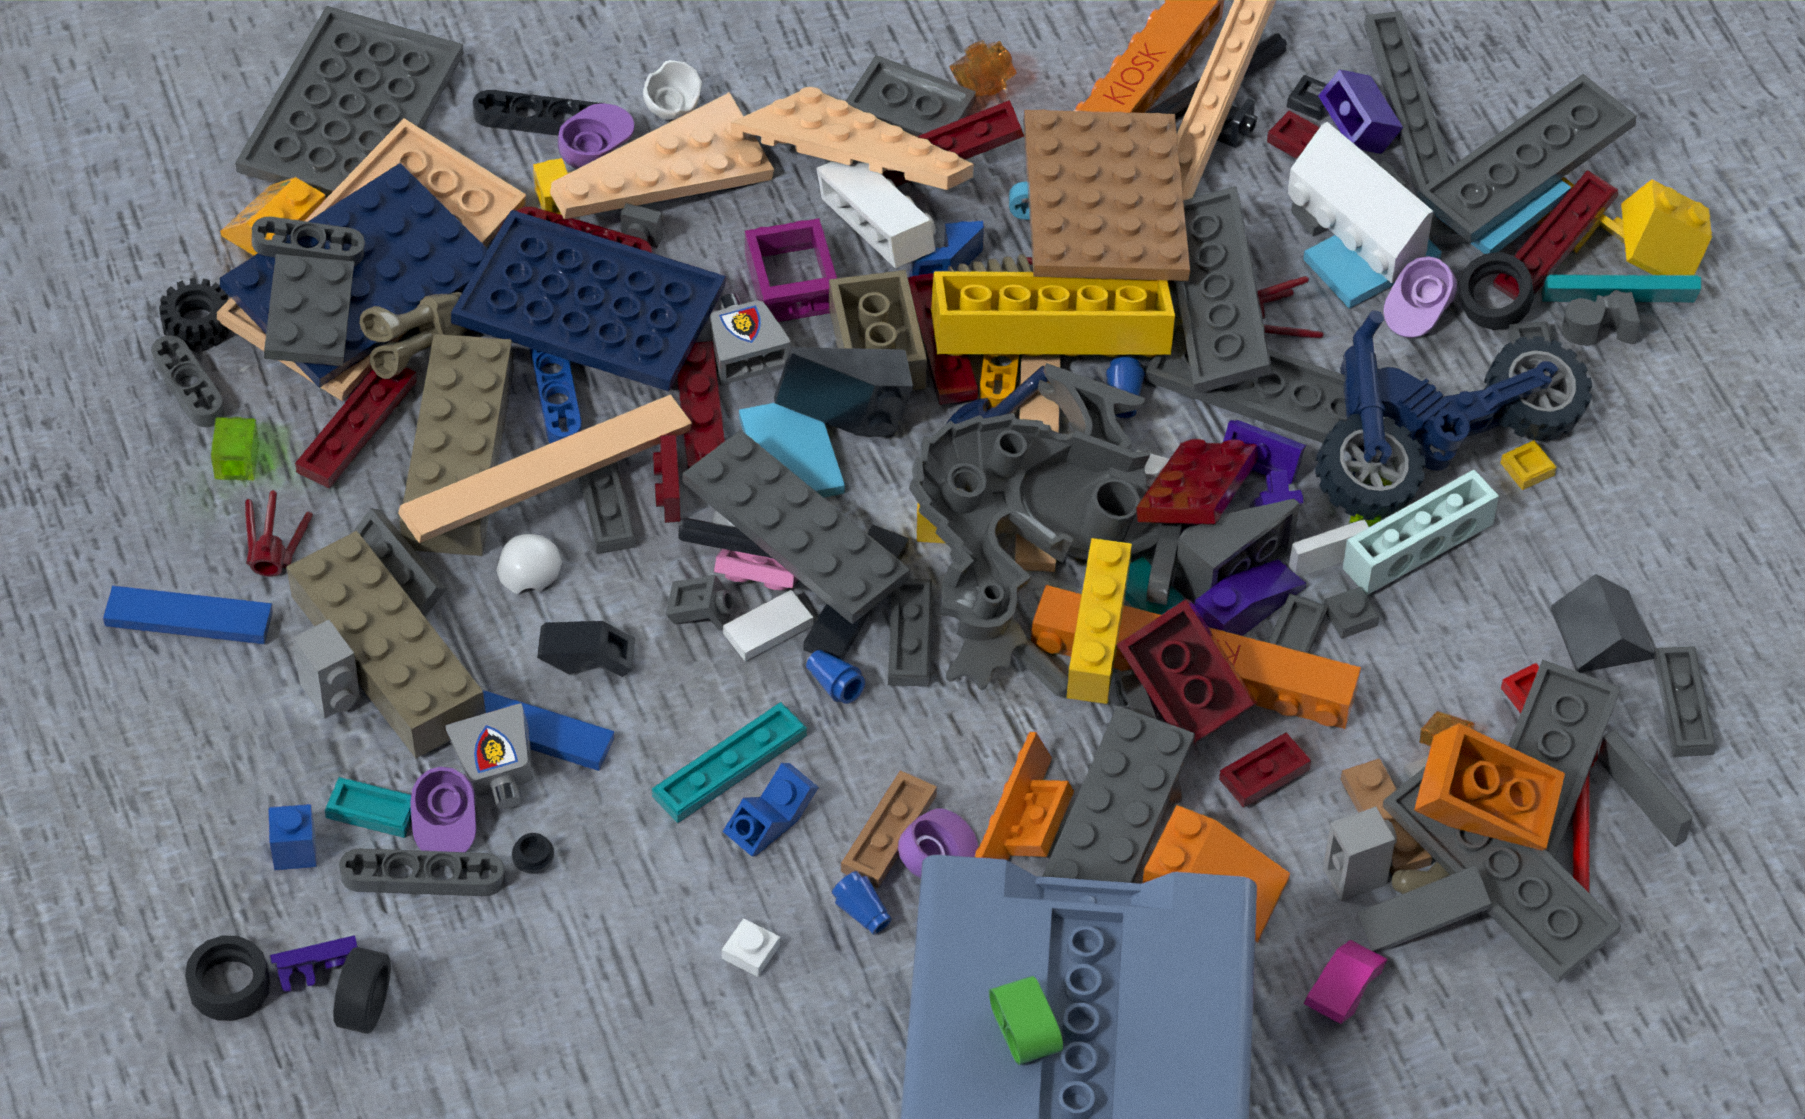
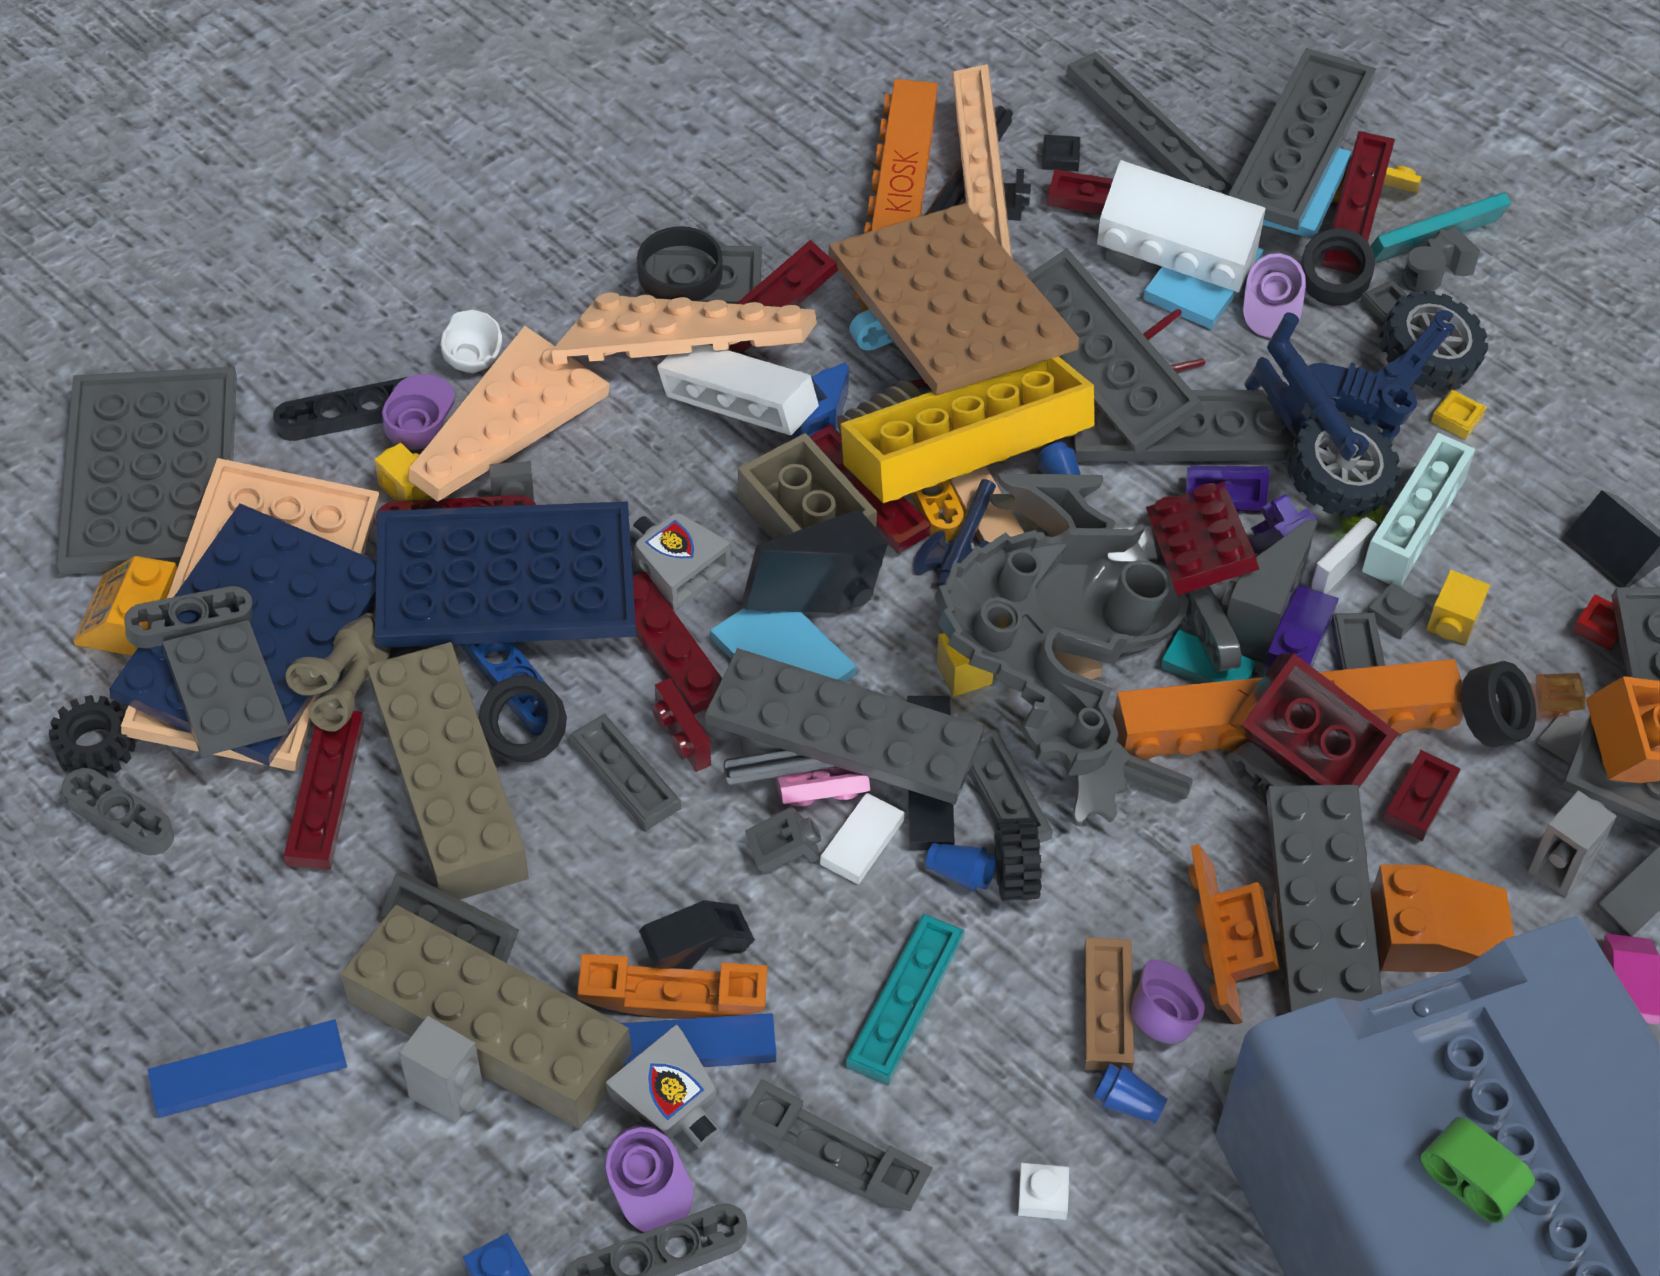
camera: 25 degrees left, 0 degrees up
clear neon green brick [211,417,259,480] -> none
dark red plant [245,490,313,577] -> none
teal tile [324,777,412,838] -> none
light nougat tile [398,394,692,543] -> none
white hair [496,534,562,594] -> none
black plate [512,833,554,874] -> none
blue slope [722,763,819,856] -> none
magenta window [745,218,837,322] -> none
clear orange brick [949,40,1017,97] -> none
yellow brick [1067,538,1132,704] -> none
dark purple brick [1318,69,1403,154] -> none
medium nougat plate [1340,758,1432,877] -> none
dark tan arm [1392,862,1450,894] -> none
yellow slope [1621,179,1712,275] -> none
none -> black tyre [479,676,567,762]
none -> orange slope [577,954,768,1019]
none -> black tyre [637,226,723,301]
none -> dark grey slope [738,1079,933,1211]
none -> black tyre [994,817,1042,901]
none -> yellow brick [1426,570,1490,646]
none -> black tyre [1461,661,1536,747]

